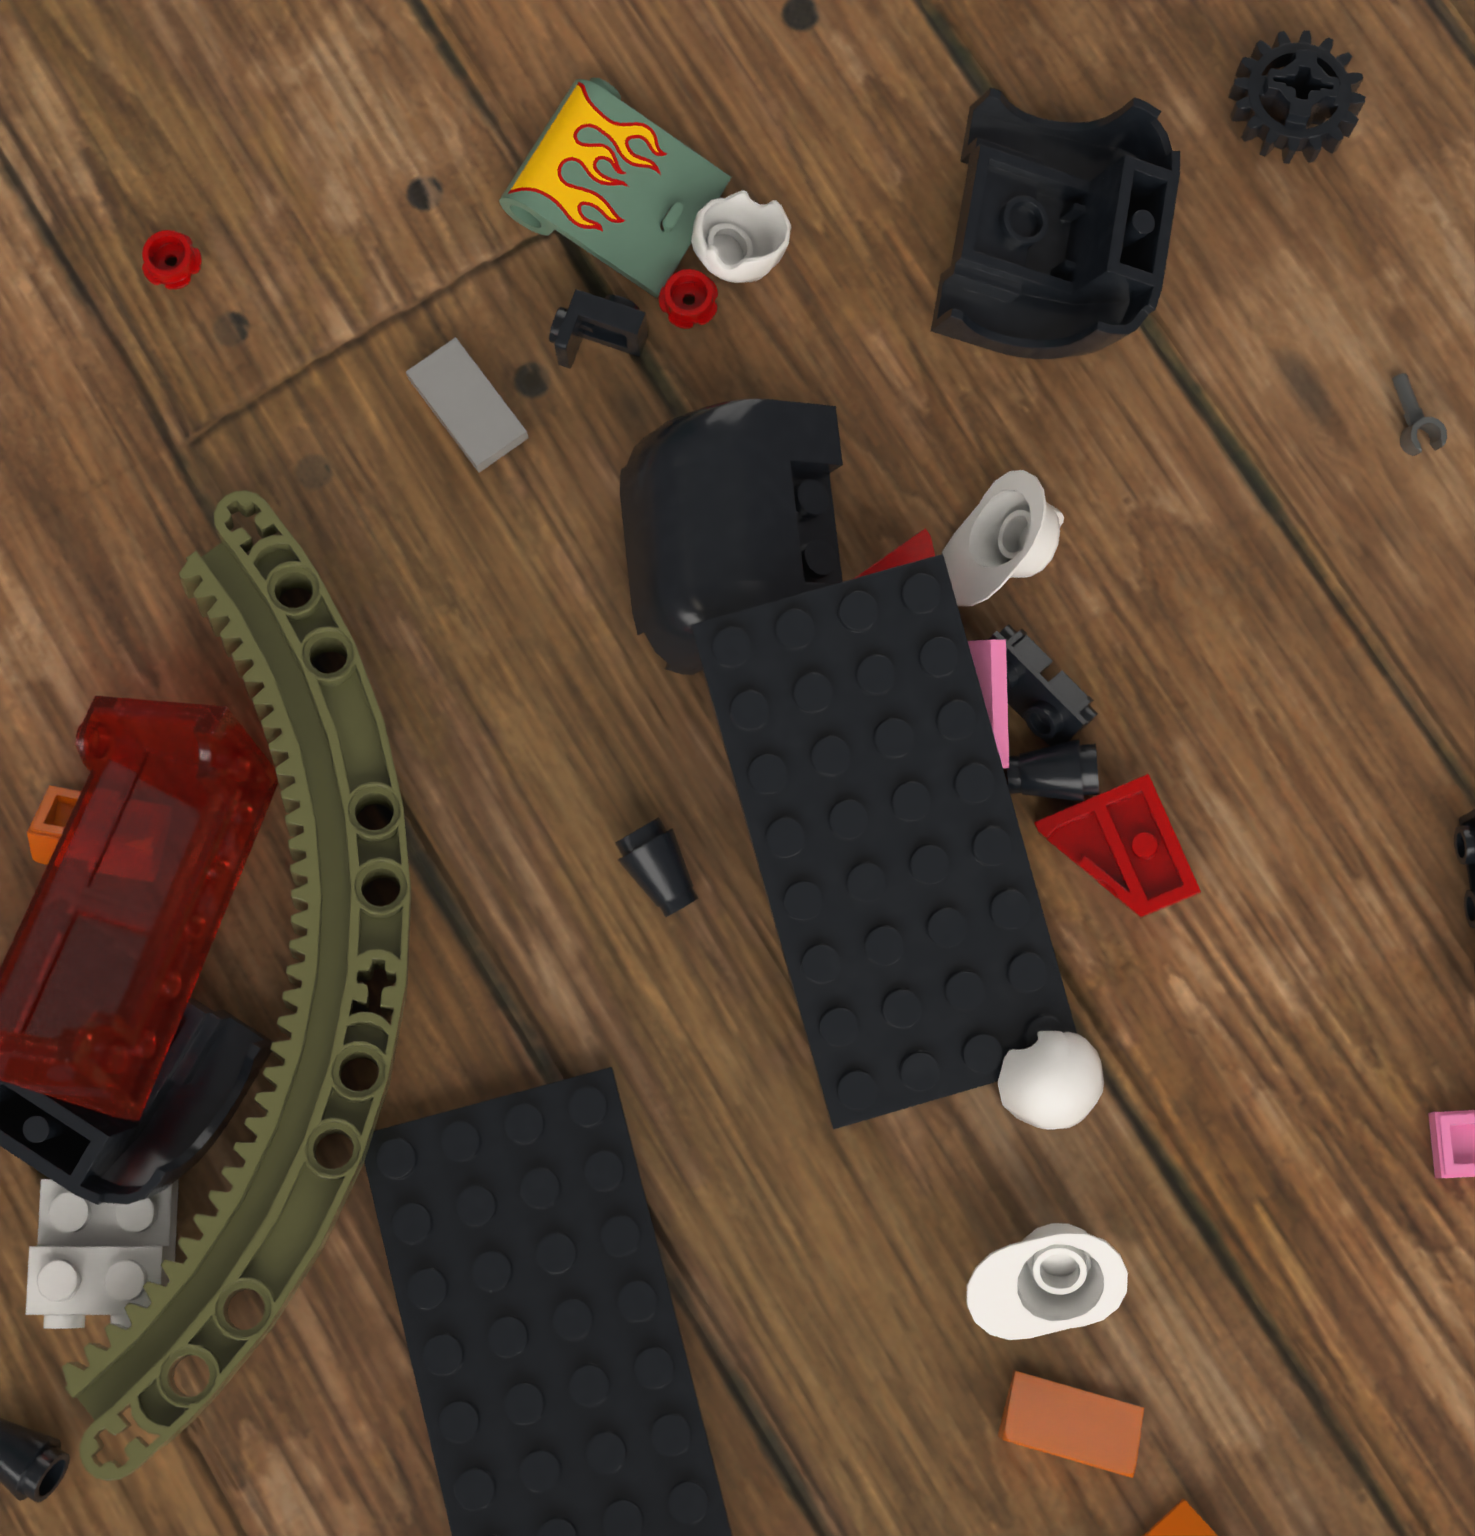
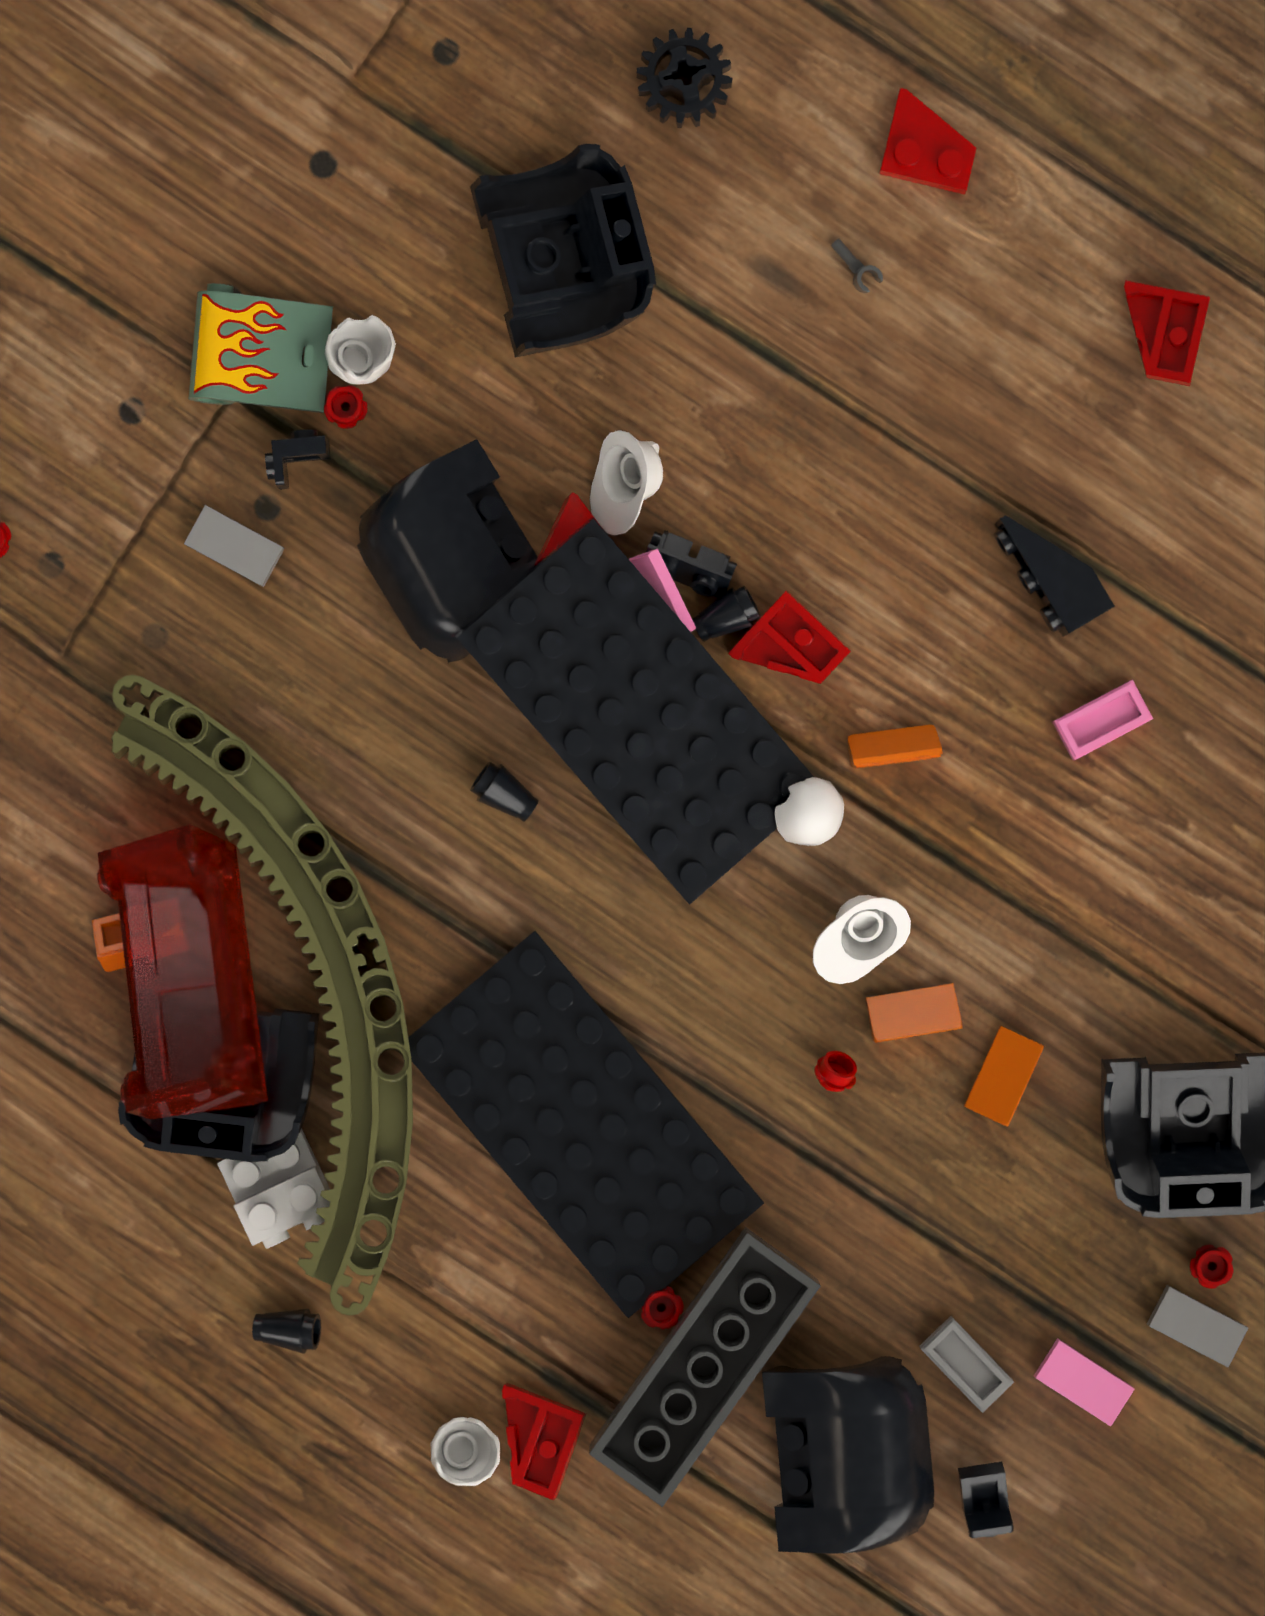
camera: 25 degrees left, 10 degrees up
none -> red plate [814,1051,857,1092]
none -> orange slope [847,724,943,769]

